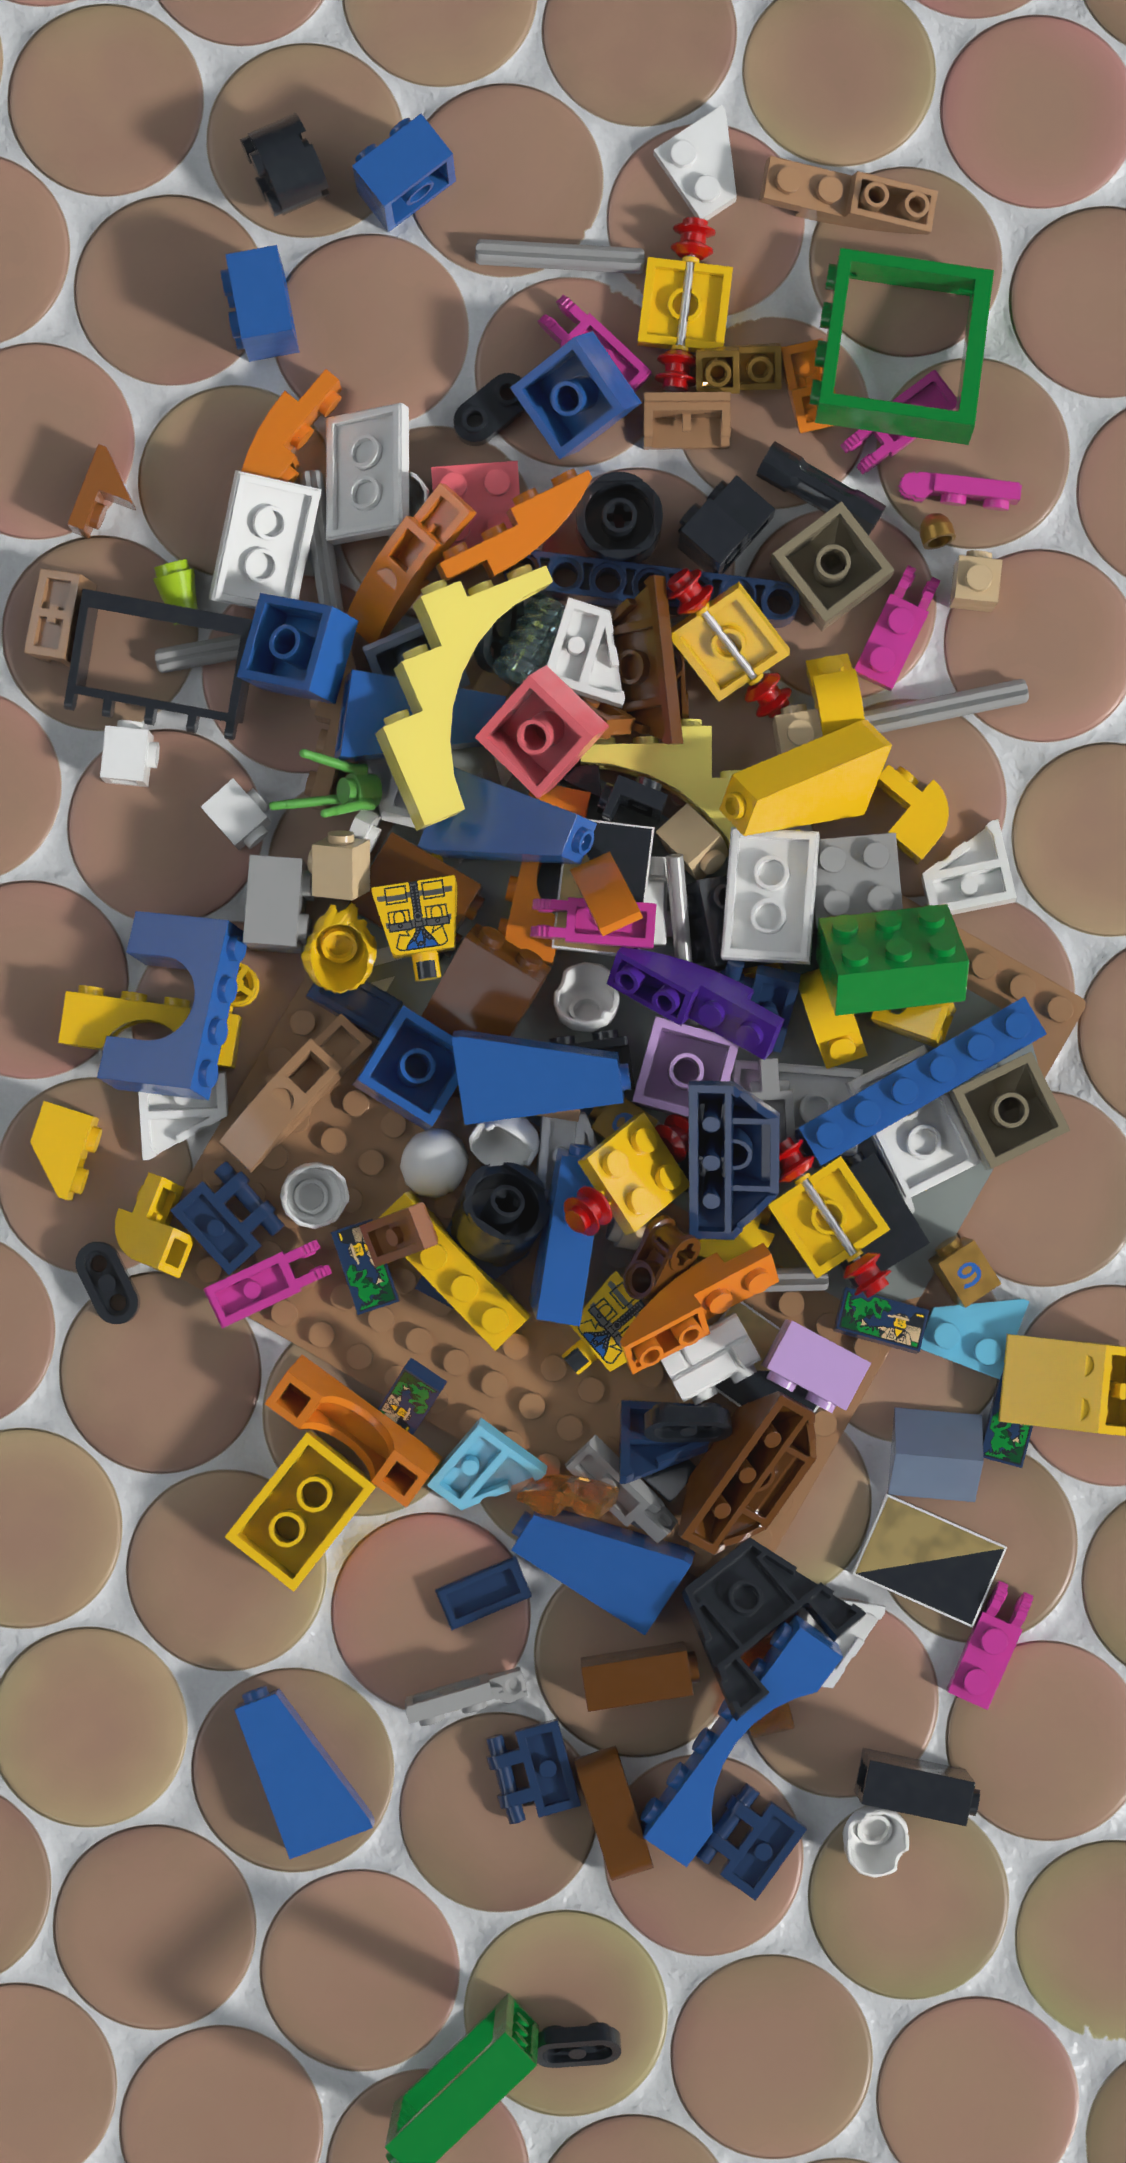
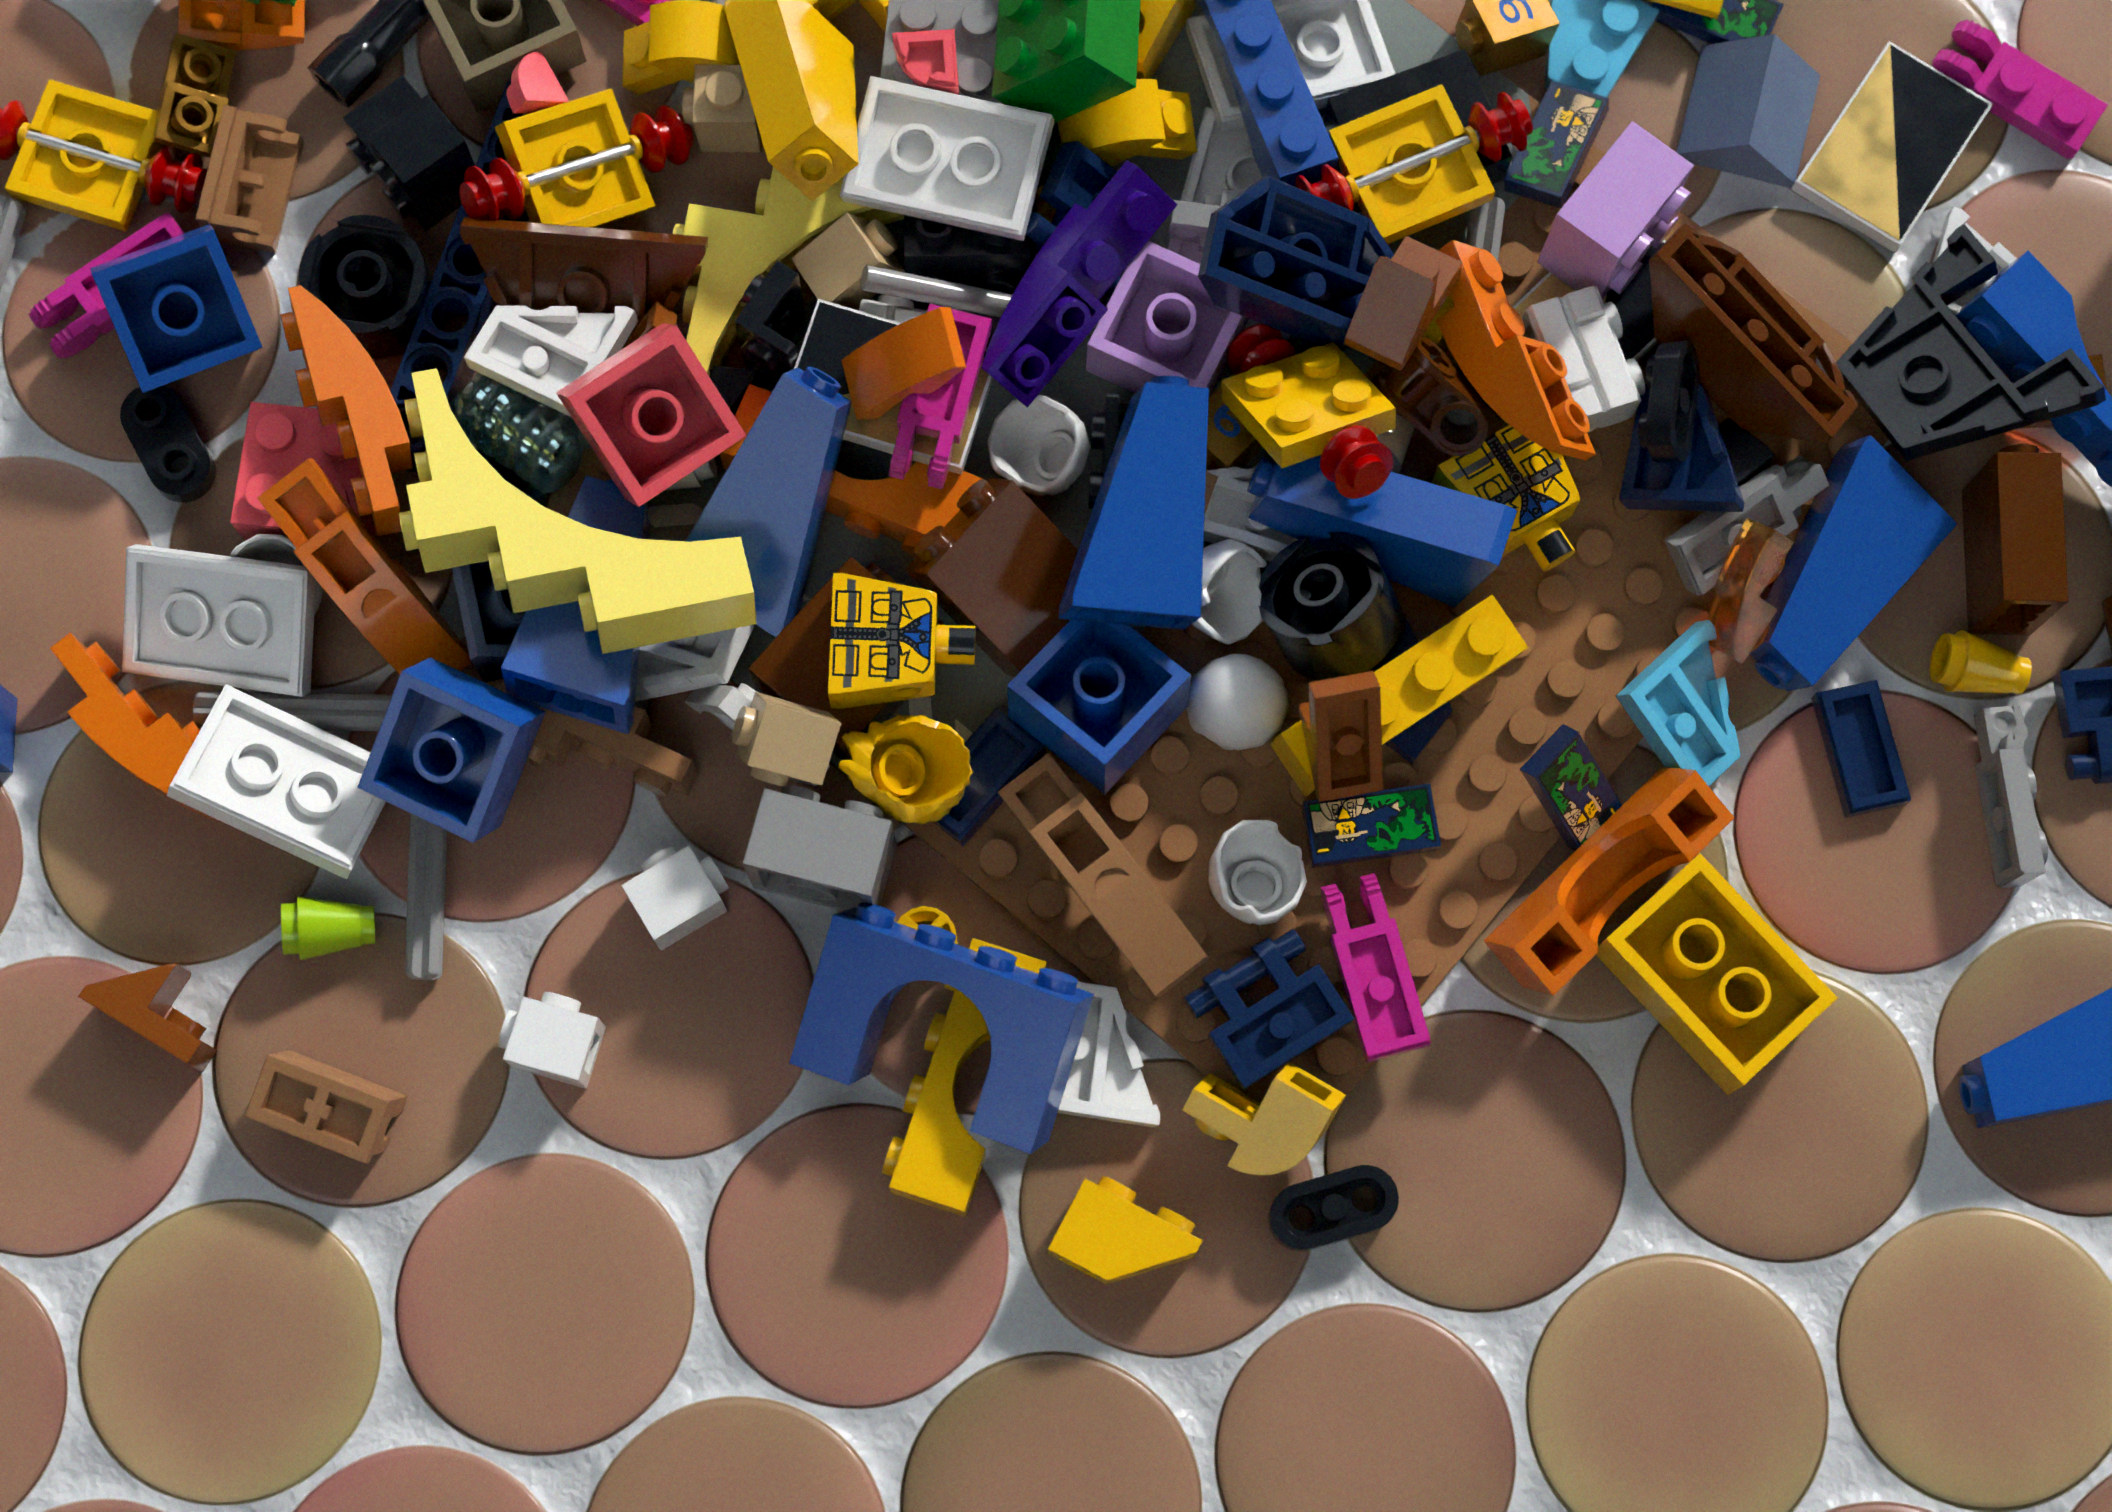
camera: 85 degrees left, 10 degrees down
black hinge [64,589,253,740] -> none
bright green plant [269,749,382,818] -> none
none -> coral tile [506,52,569,114]
none -> coral tile [892,29,959,95]
none -> dark orange slope [1344,236,1463,371]
none -> yellow cone [1929,630,2032,695]

